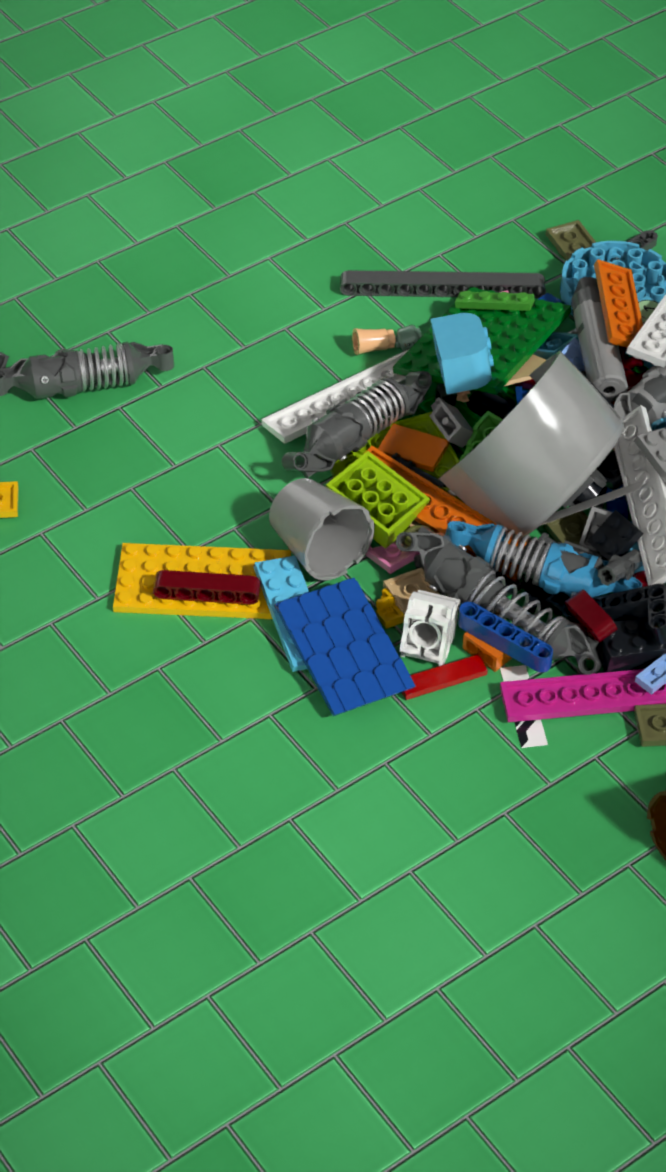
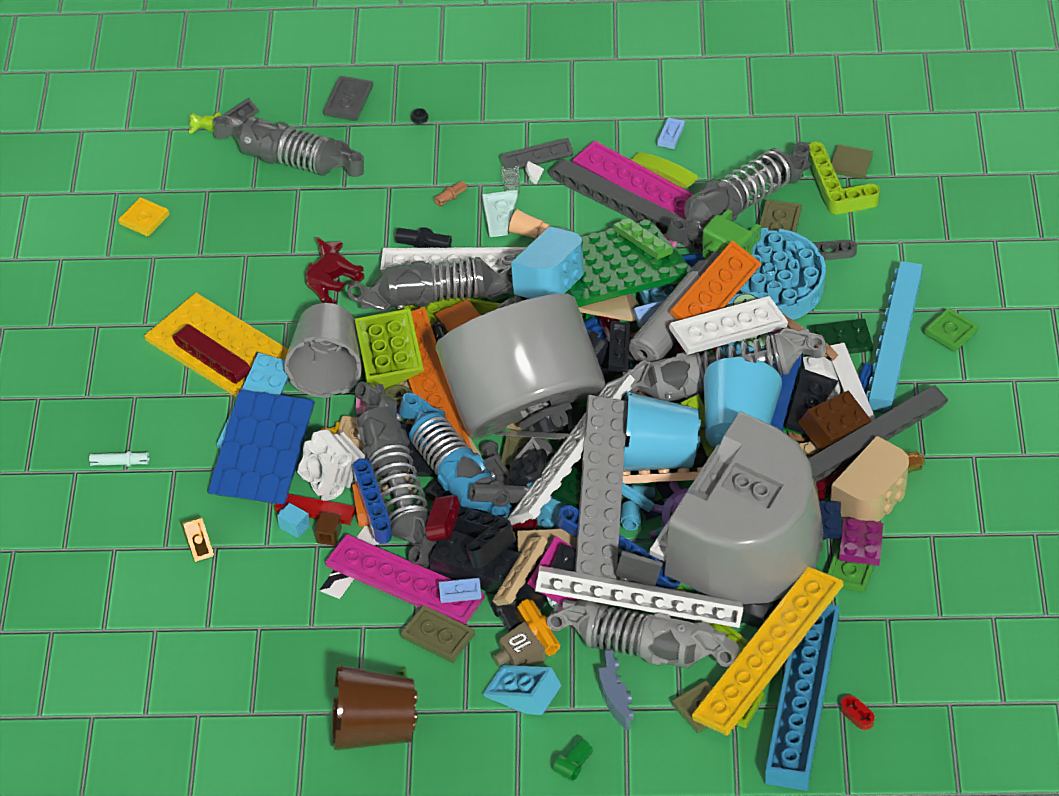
camera: 40 degrees right, 0 degrees up
none -> light aqua pin [89,451,149,467]
none -> slope [181,517,214,562]
none -> medium azure brick [277,503,310,538]
none -> dark red animal [305,237,364,304]
none -> reddish brown brick [315,512,342,546]
none -> dark grey plate [324,76,373,121]
none -> black piece [395,227,452,248]
none -> black plate [411,108,429,124]
none -> nougat axle [434,181,467,207]
none -> light aqua wing [482,190,518,237]
none -> dark grey hinge [500,138,574,173]
none -> clear piece [501,165,520,196]
none -> white tile [525,161,544,184]
none -> dark pink plate [572,141,694,219]
none -> lime slope [631,152,698,188]
none -> light blue plate [658,118,685,149]
none -> piece [666,142,811,241]
none -> bright green piece [703,209,761,260]
none -> lime beam [808,142,880,214]
none -> olive tile [832,144,873,179]

